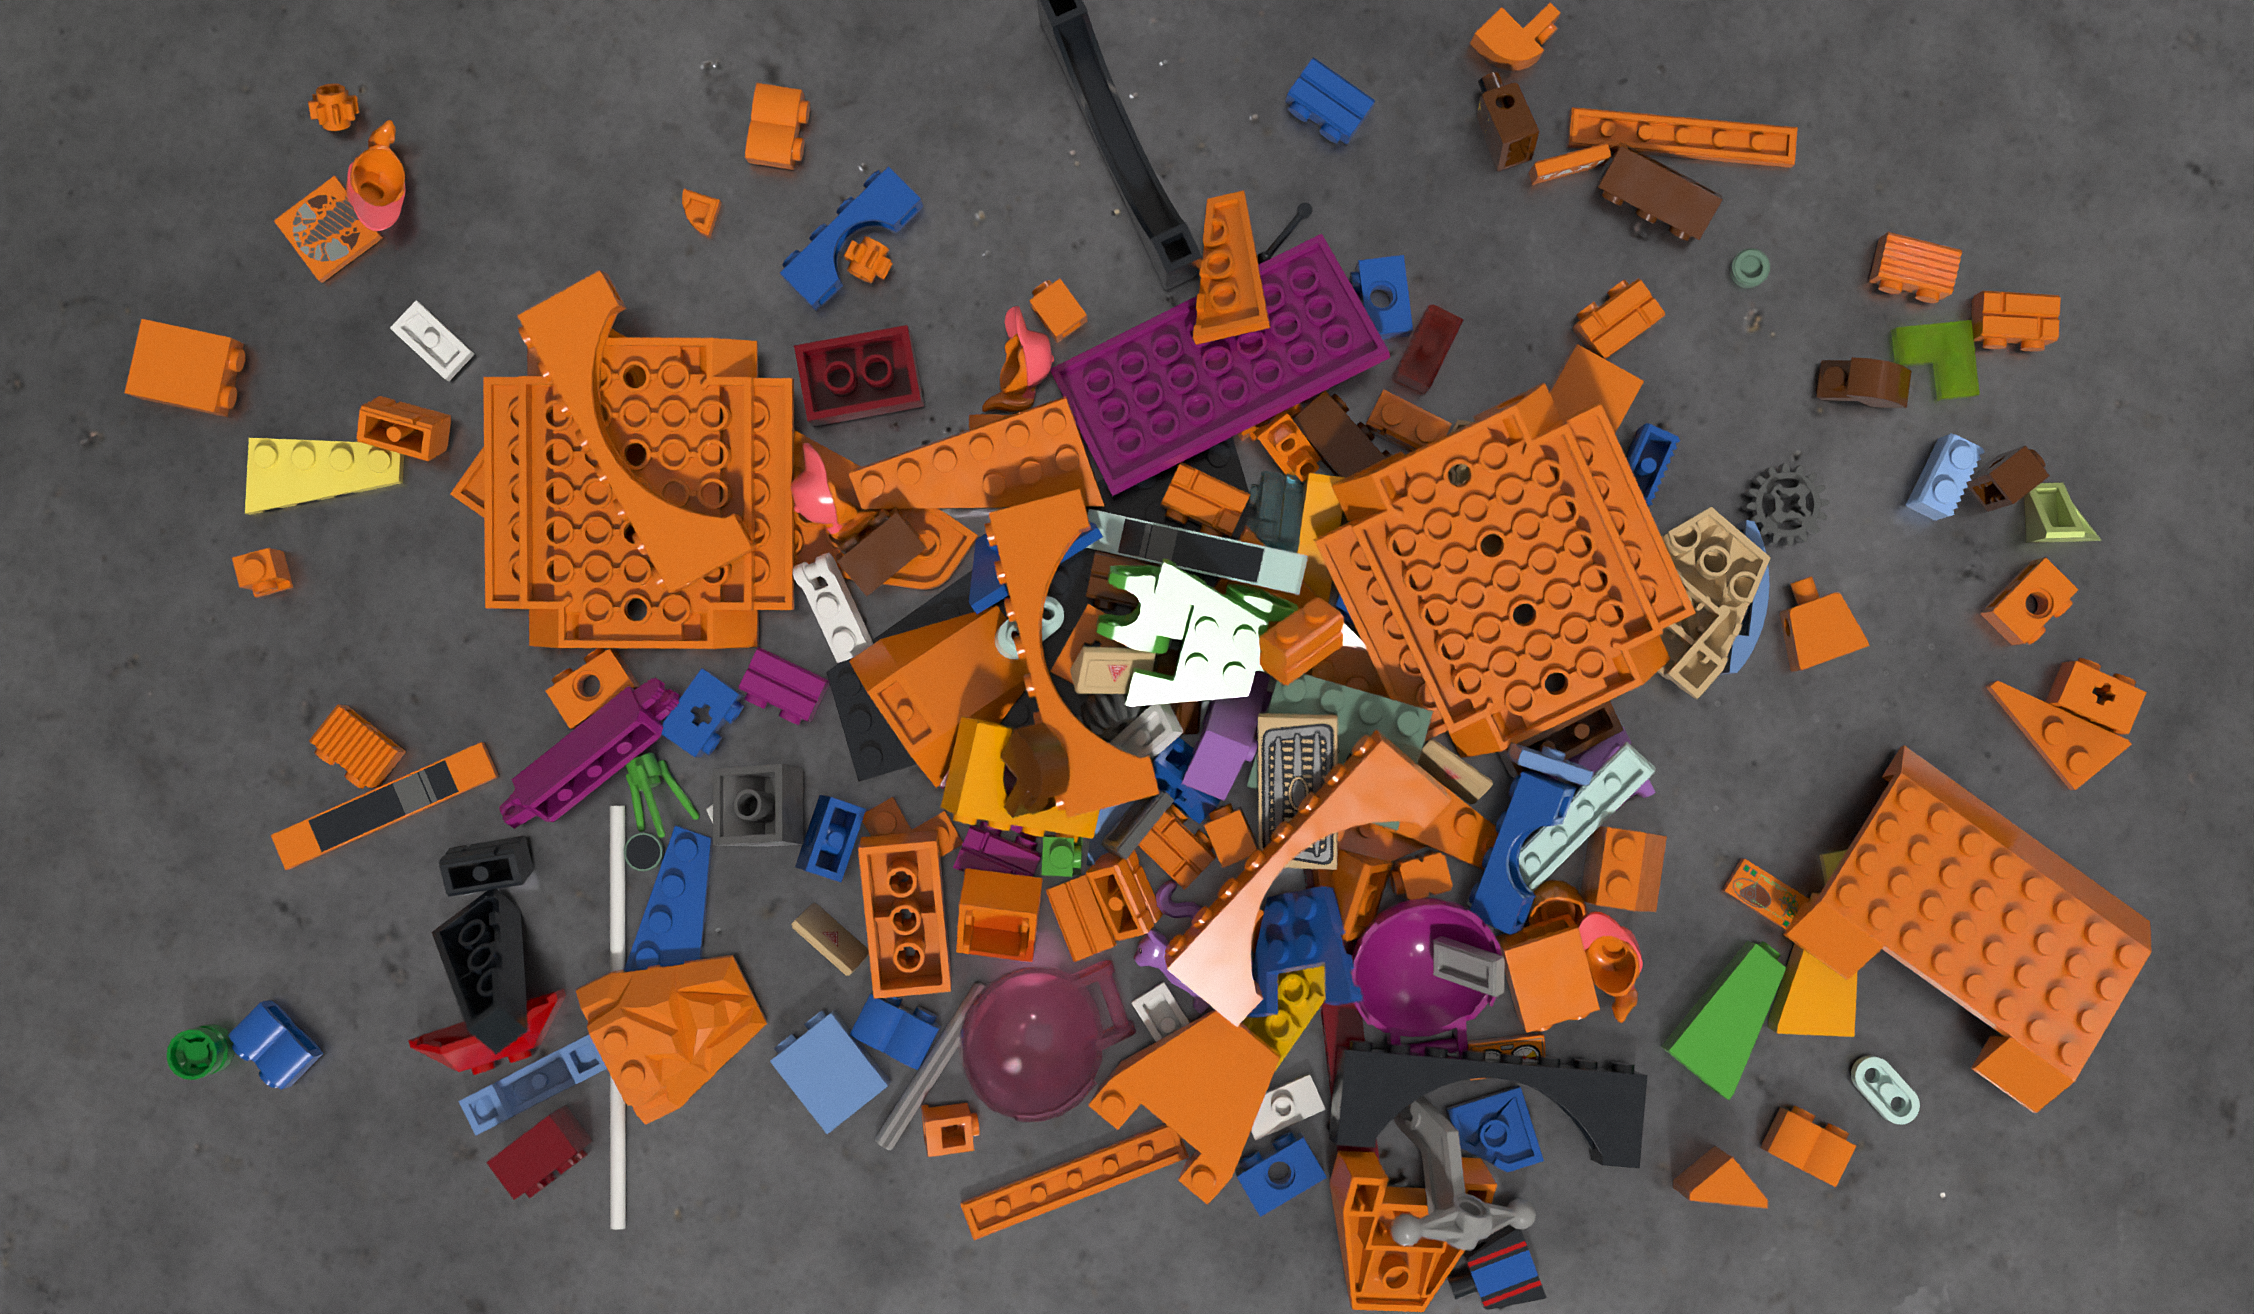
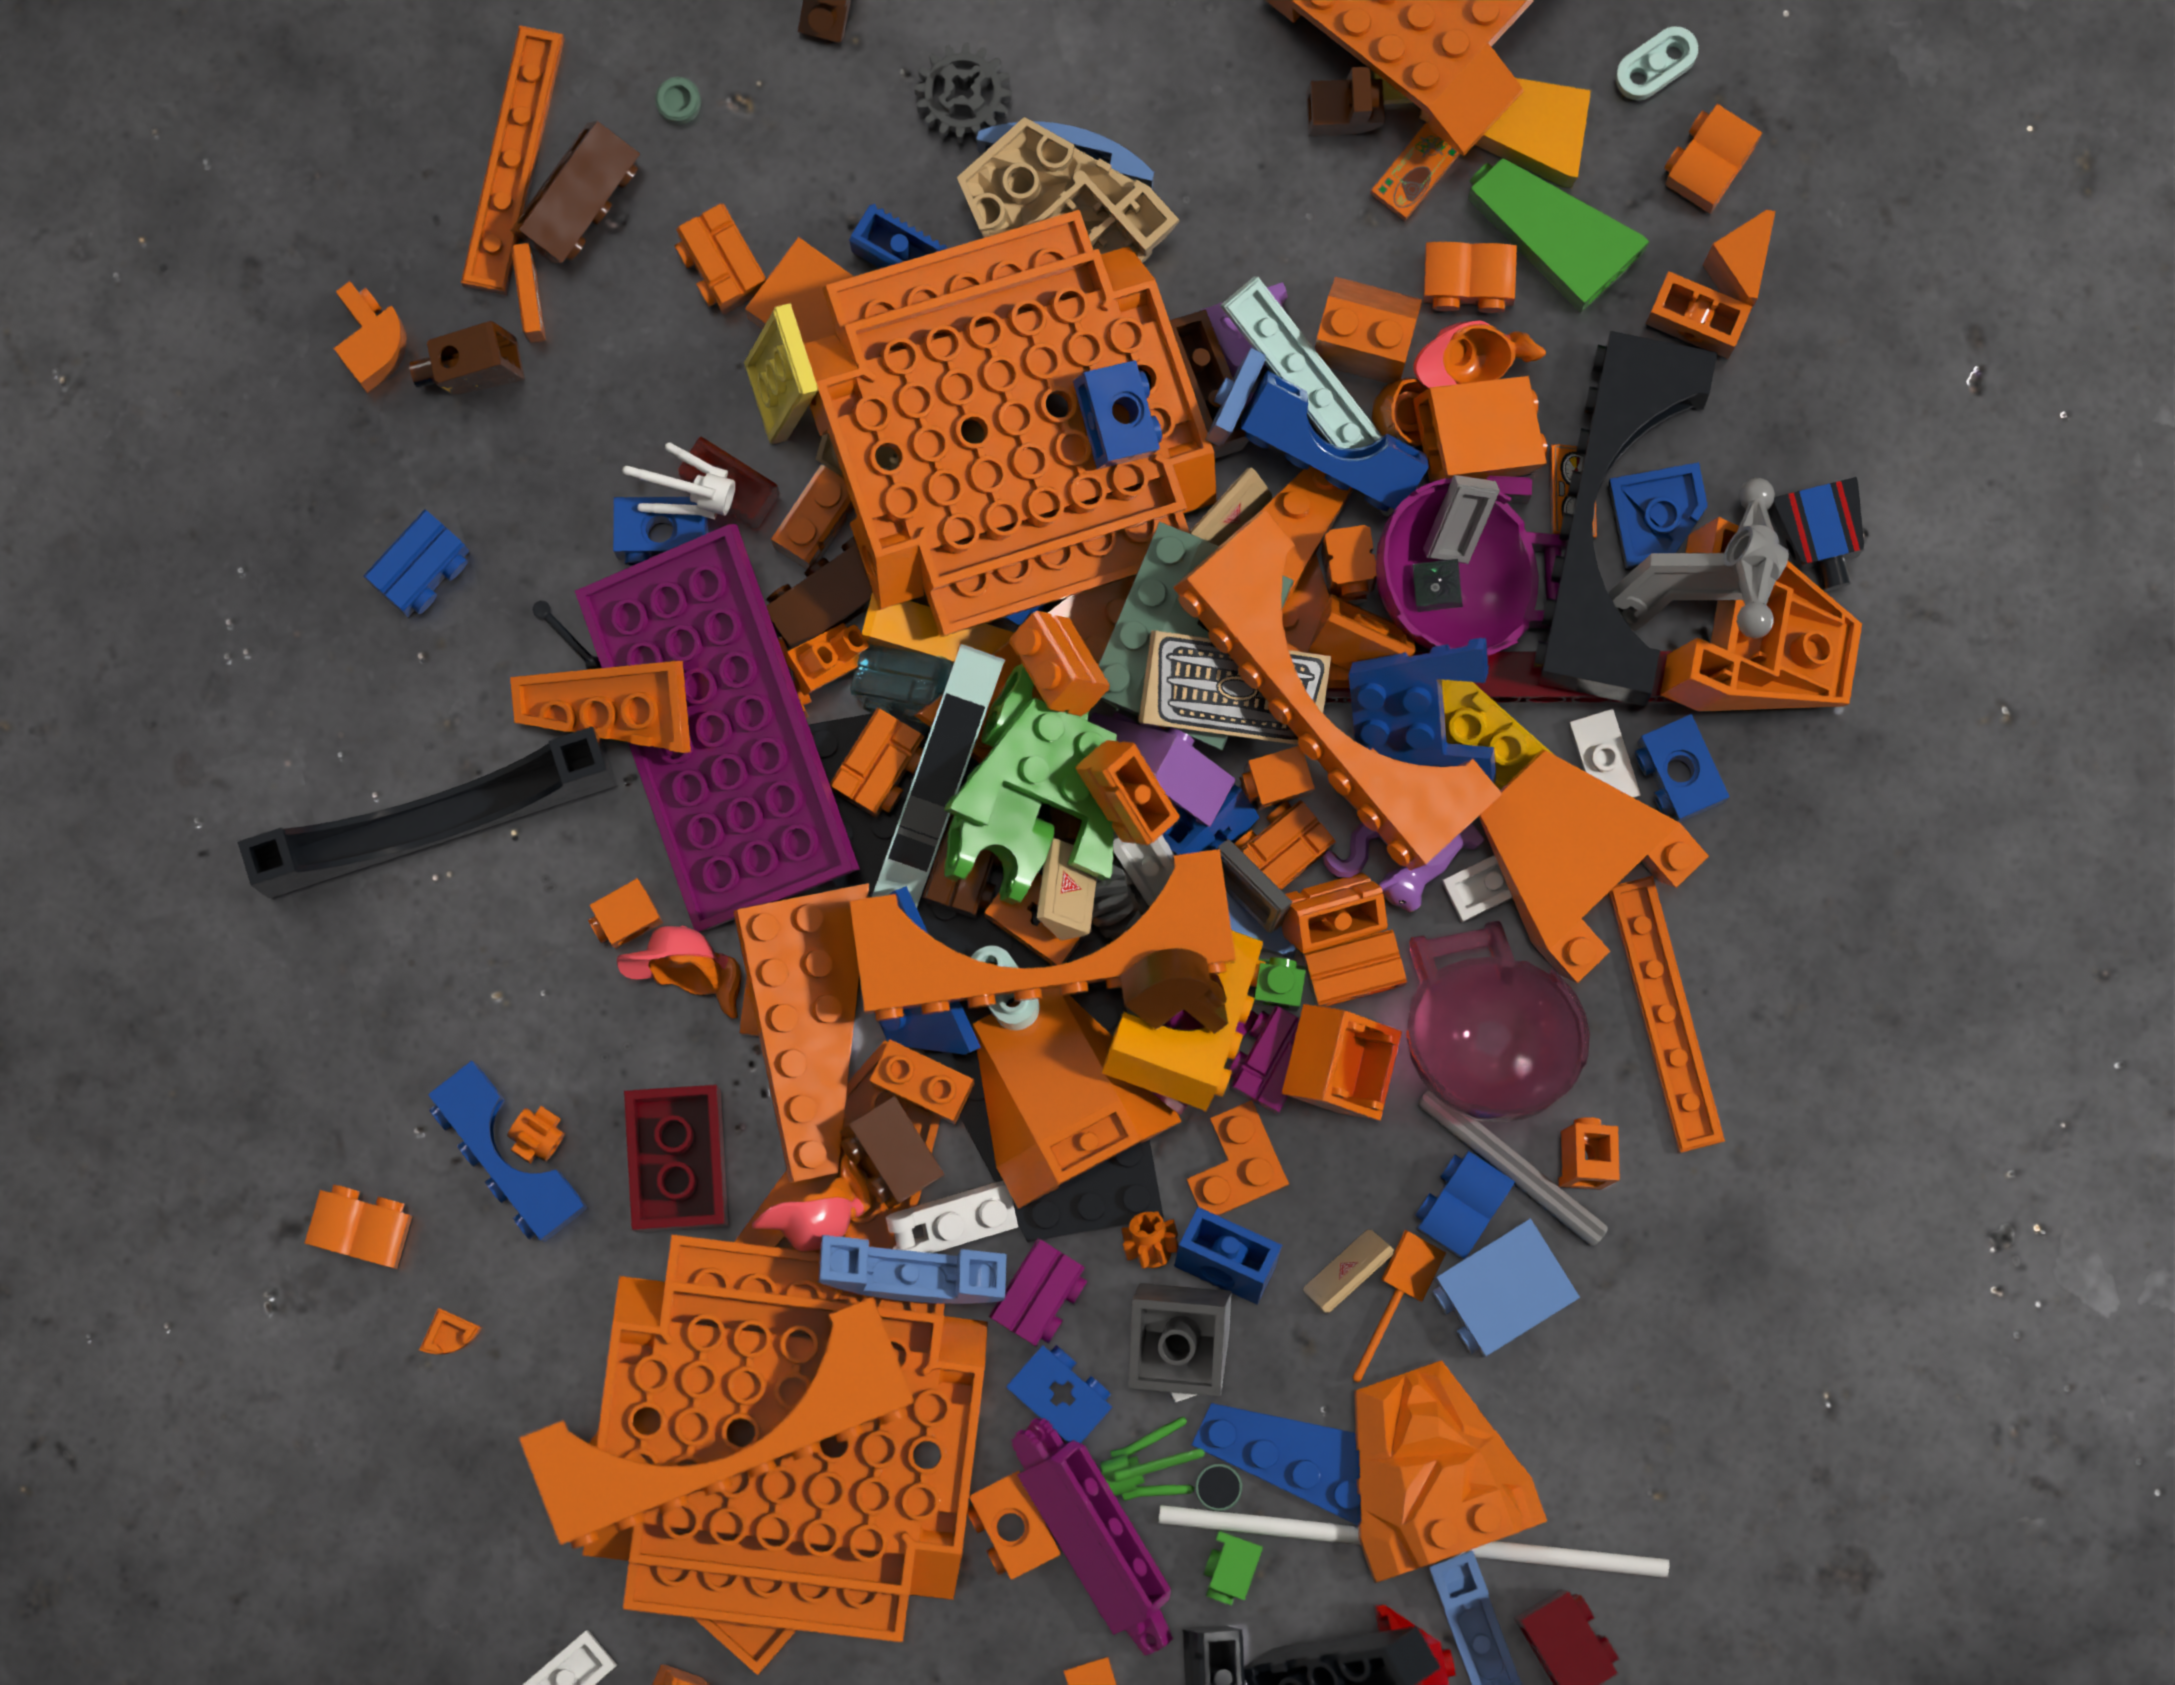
camera: 80 degrees left, 5 degrees down
orange brick [858,830,952,999] -> none
orange torso [1780,576,1870,672] -> none
none -> white plant [622,443,735,520]
none -> light yellow tile [744,303,818,445]
none -> medium blue slope [819,1235,1007,1304]
none -> orange brick [870,1039,975,1125]
none -> blue brick [1073,360,1162,469]
none -> orange brick [1075,740,1180,845]
none -> orange gear [1121,1211,1179,1269]
none -> bright green brick [1203,1531,1263,1605]
none -> reddish brown brick [1306,67,1385,136]
none -> orange piece [1353,1230,1446,1382]
none -> tile [1413,559,1463,612]
none -> orange brick [1423,242,1517,313]
none -> magenta tile [1486,476,1532,504]
none -> orange brick [1645,271,1752,359]

